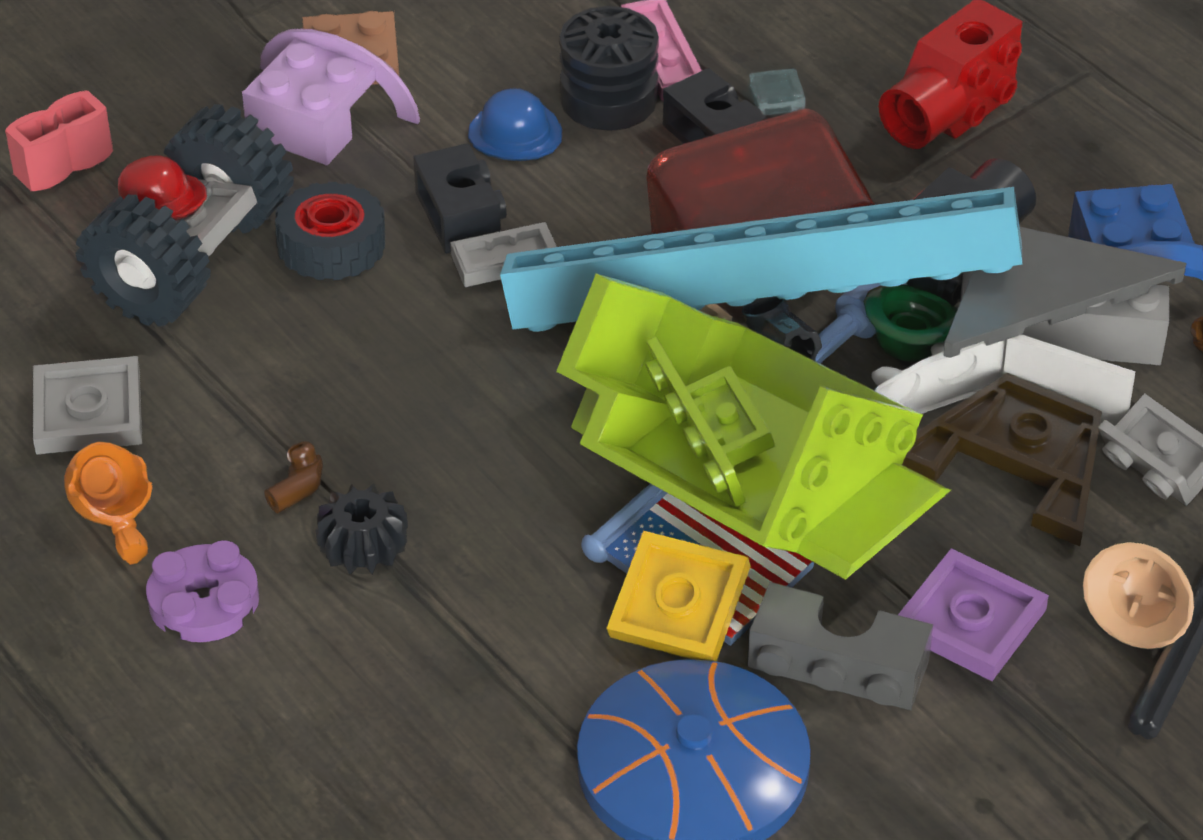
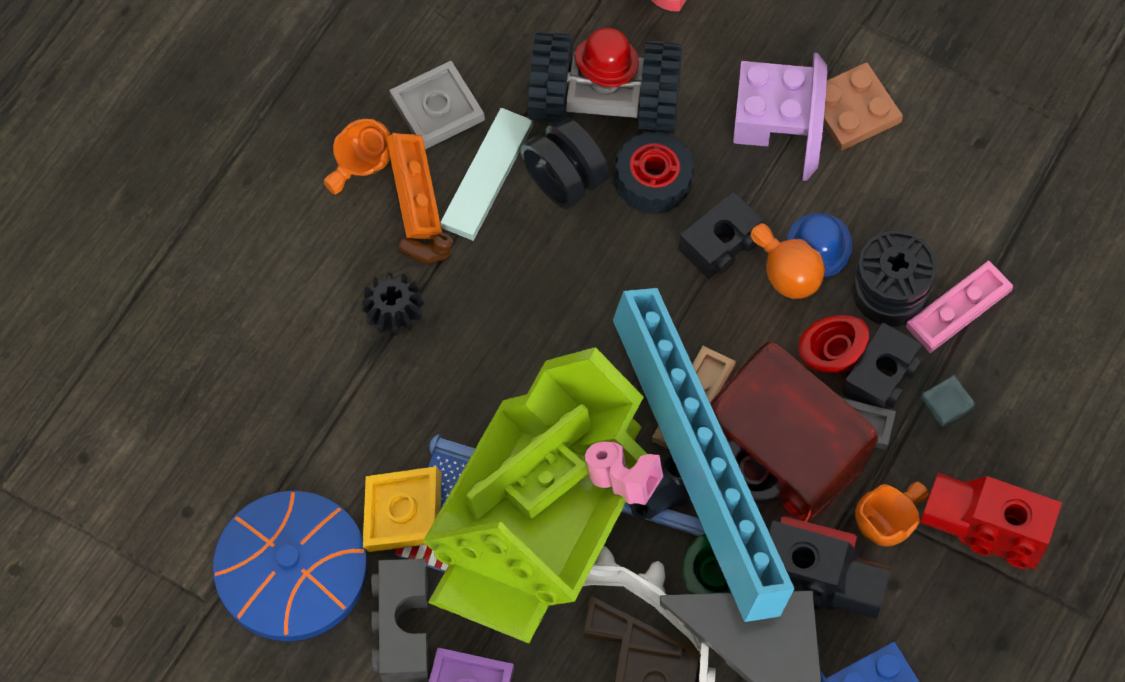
camera: 70 degrees right, 20 degrees up
medium lavender plate [146,540,259,642] -> none
light grey plate [451,222,557,287] -> none
none -> orange tile [386,133,443,239]
none -> light aqua tile [440,108,533,241]
none -> black wheel [520,116,609,209]
none -> bright pink leg [585,442,663,505]
none -> orange hair [750,223,825,299]
none -> red hat [798,315,869,374]
none -> orange hair [855,481,929,547]

